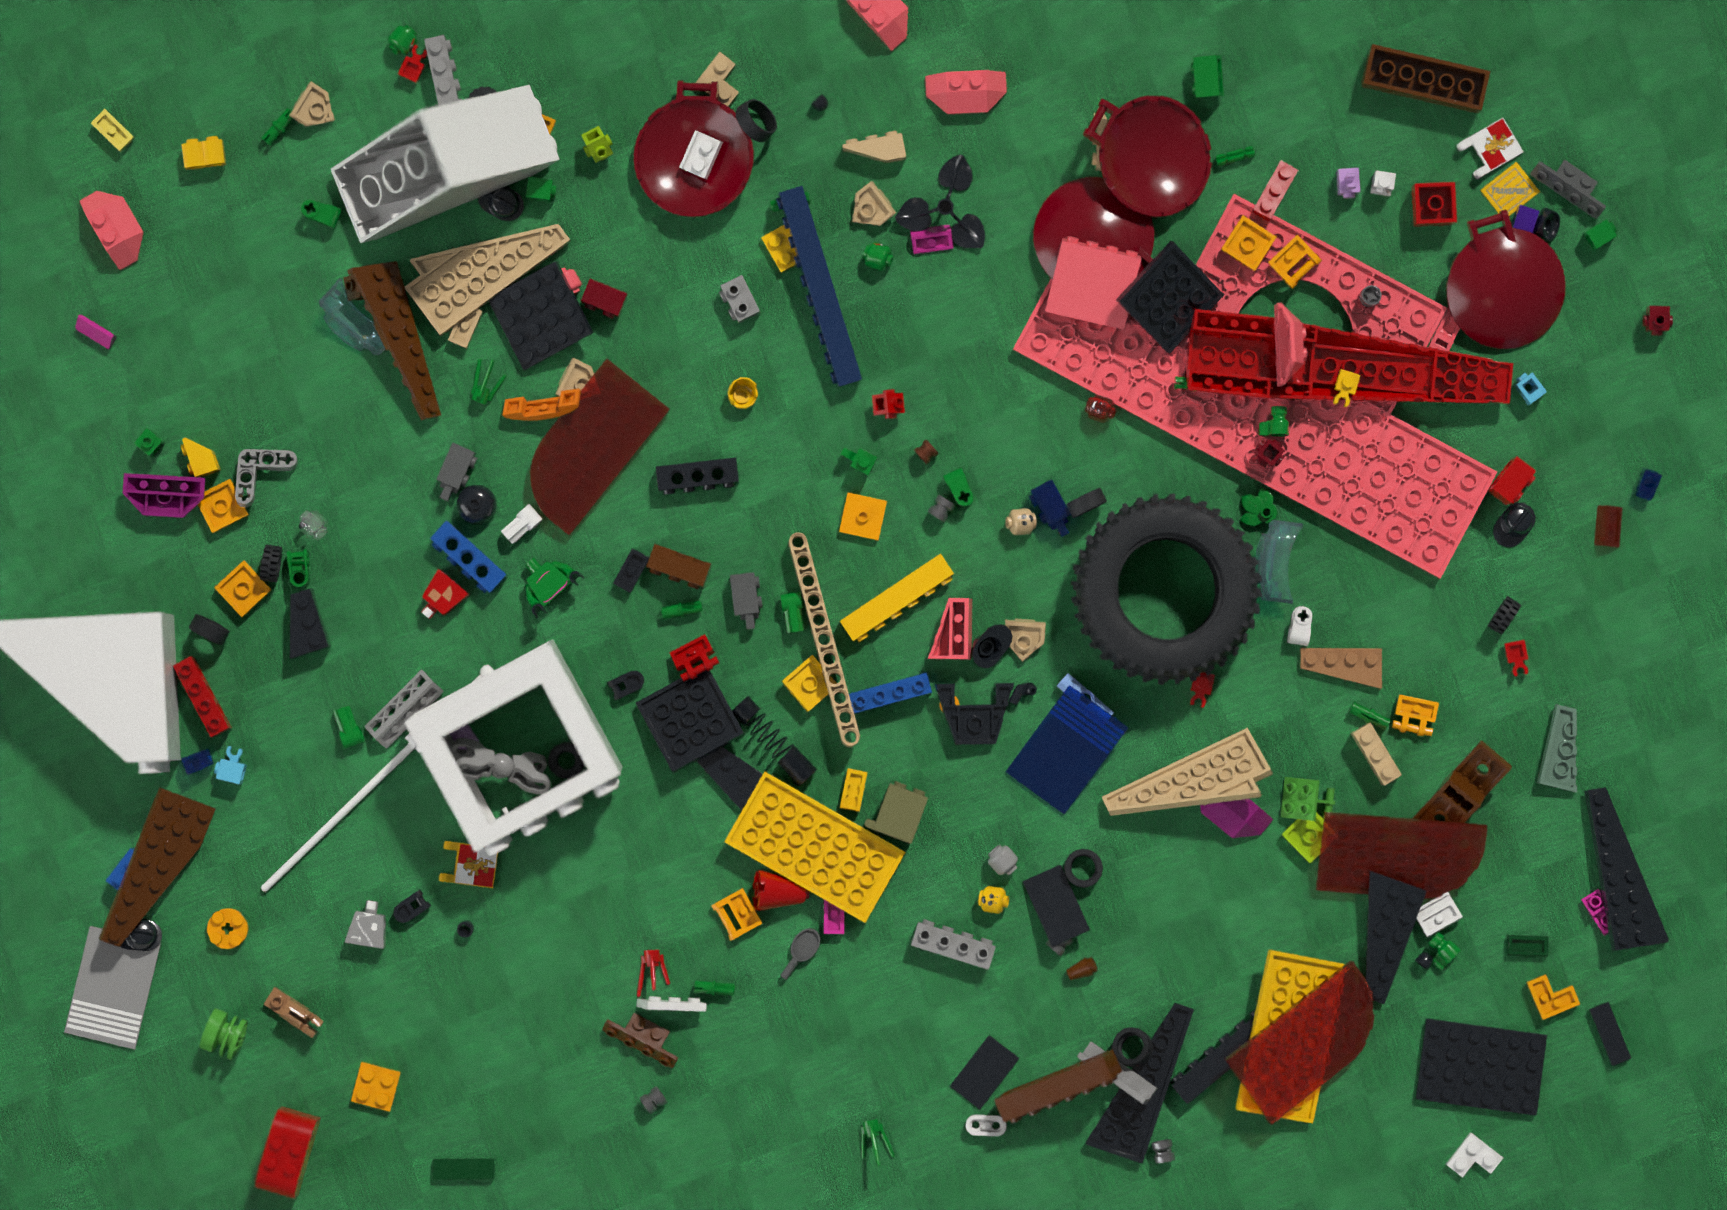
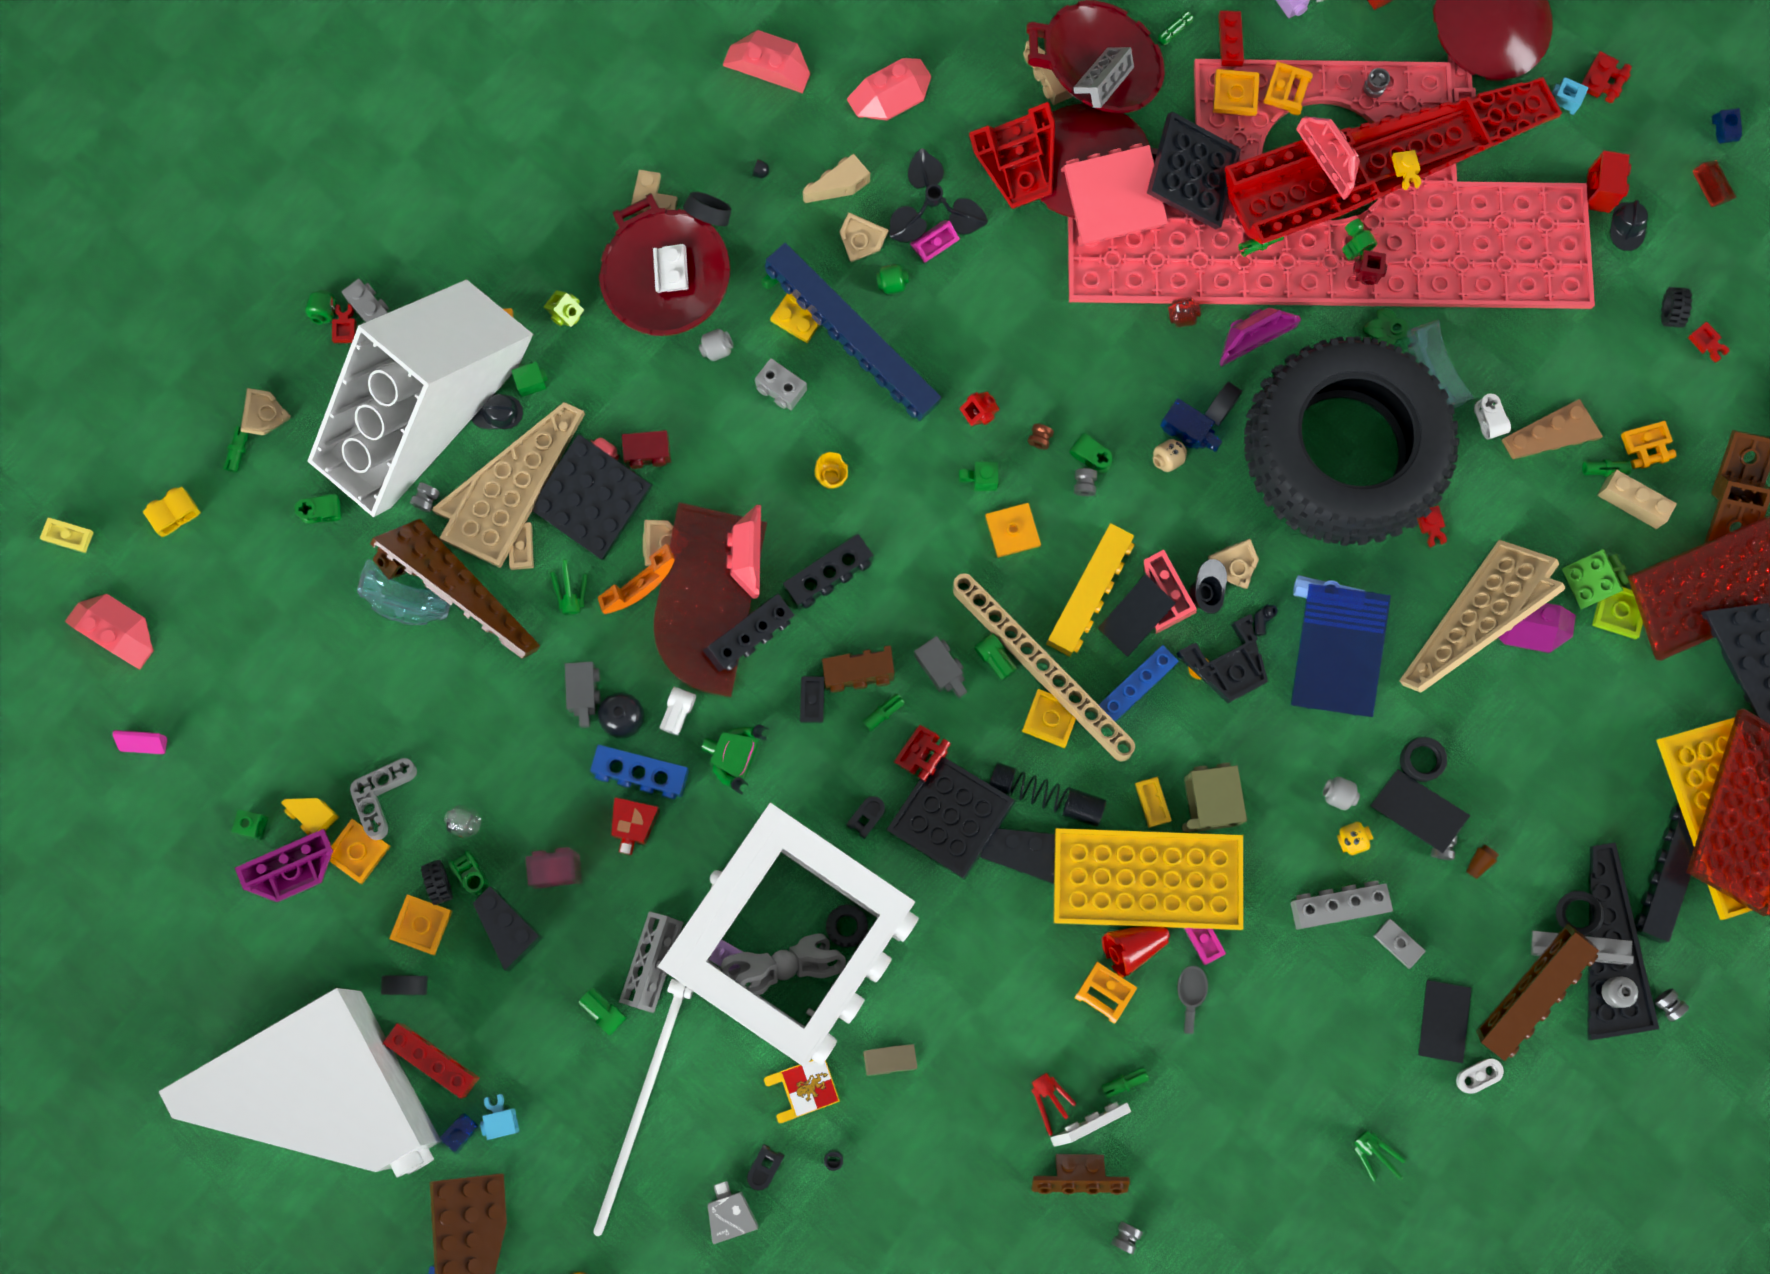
camera: 30 degrees left, 10 degrees down
none -> dark grey wheel [409,482,440,513]
none -> clear pink brick [526,847,582,889]
none -> light grey head [699,329,733,361]
none -> black brick [703,594,794,672]
none -> coral wedge [726,505,761,599]
none -> dark tan slope [863,1044,917,1076]
none -> red wedge [969,102,1055,209]
none -> light grey fence [1073,47,1134,108]
none -> black window [1098,574,1176,657]
none -> magenta wedge [1219,308,1301,367]
none -> light grey plate [1373,919,1425,969]
none -> red plate [1581,51,1632,103]
none -> light grey head [1602,976,1638,1008]

